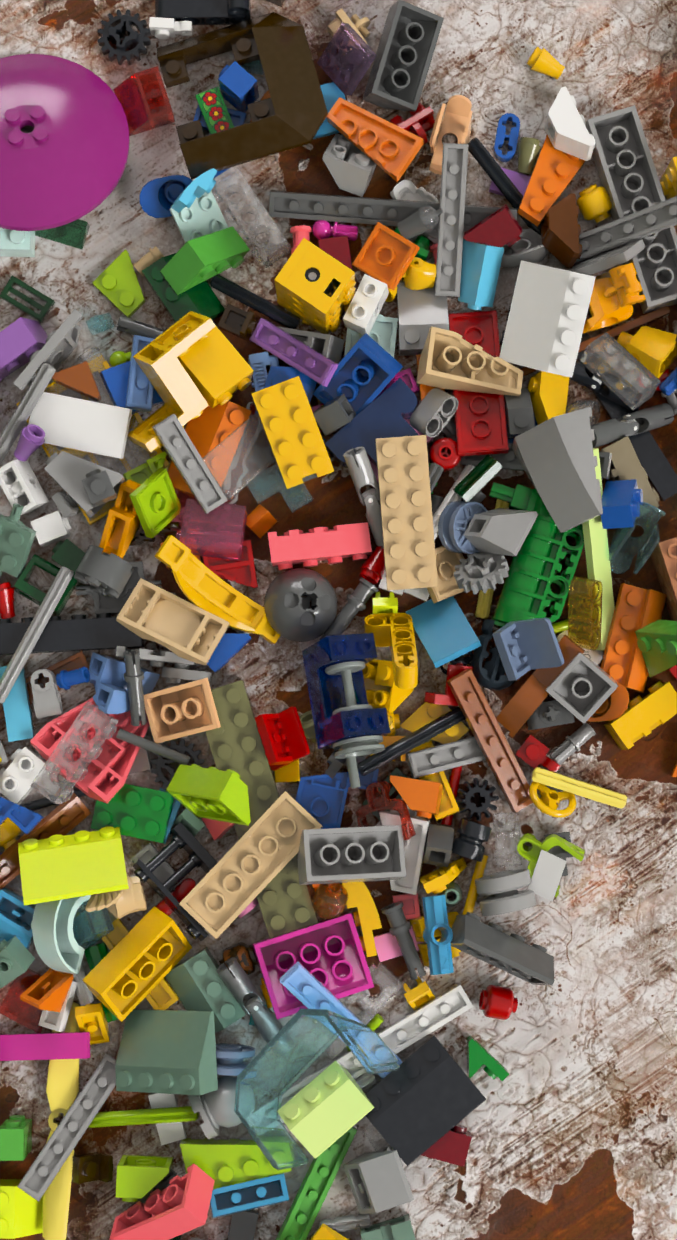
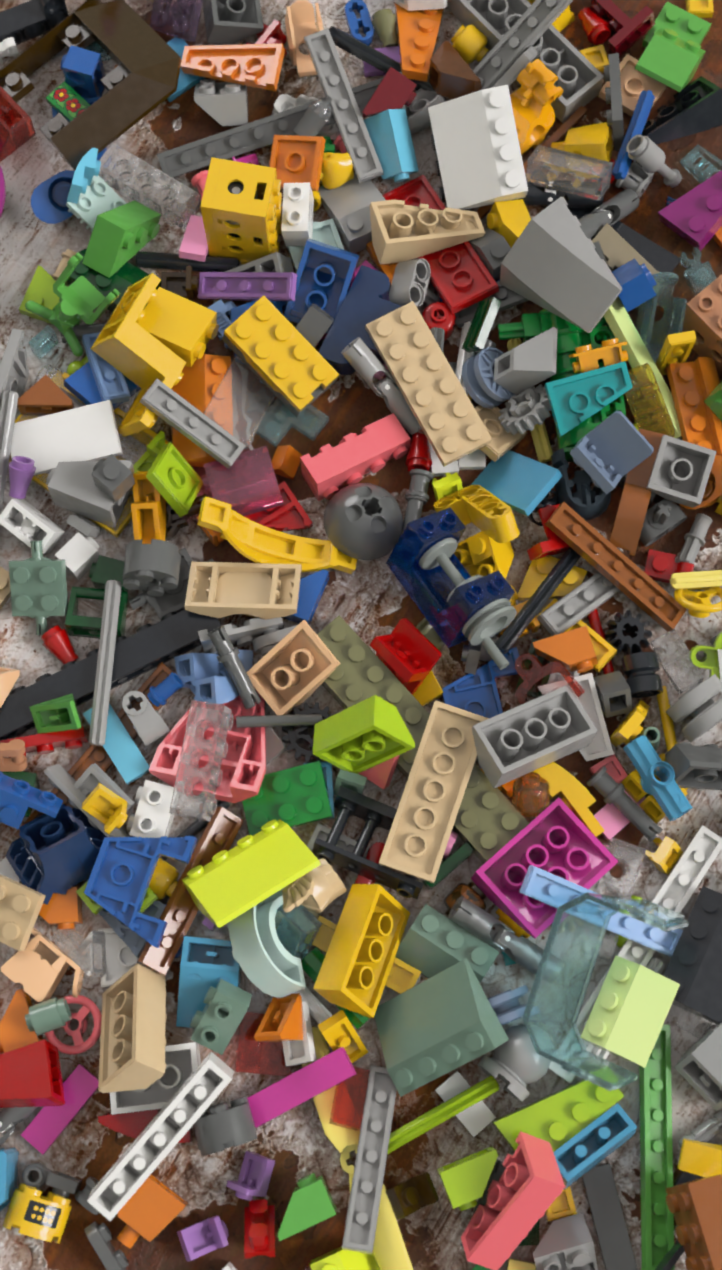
camera: 25 degrees left, 10 degrees down
none -> bright green piece [25,252,120,357]
none -> bright pink tile [179,215,208,262]
none -> clear red tile [329,1066,370,1131]
none -> dark green tile [423,842,473,890]
none -> teal wing [544,361,633,438]
none -> yellow tile [545,1186,577,1221]
none -> light orange hinge [569,338,628,373]
none -> yellow tile [655,330,696,376]

